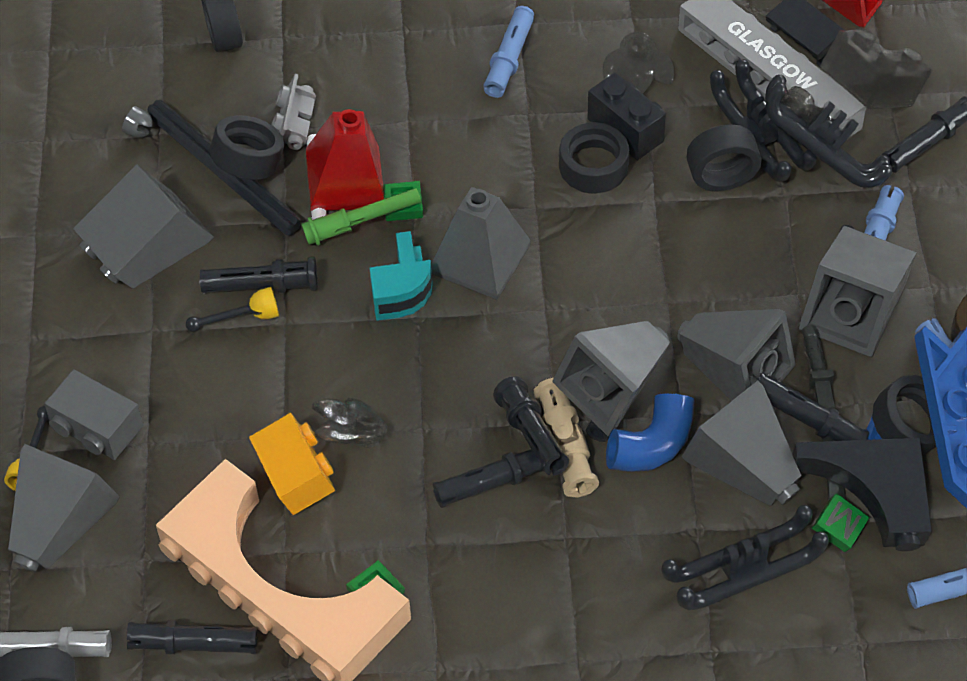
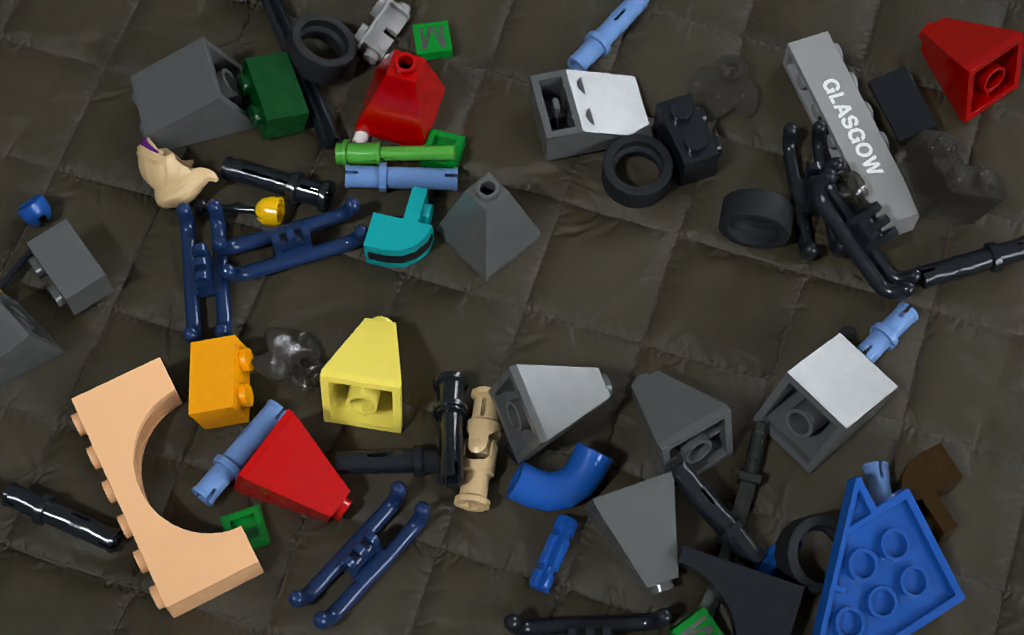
camera: 20 degrees right, 10 degrees up
none -> blue hinge [17,194,51,227]
none -> tan hair [136,137,218,209]
none -> dark blue piece [176,199,233,345]
none -> medium blue pin [191,399,286,506]
none -> dark blue piece [212,197,368,282]
none -> red slope [233,409,352,522]
none -> dark green brick [237,52,309,140]
none -> dark blue piece [288,481,431,630]
none -> light yellow slope [320,316,403,434]
none -> medium blue pin [345,162,458,192]
none -> green tile [412,20,453,60]
none -> dark grey slope [529,69,653,161]
none -> blue axle [529,514,578,593]

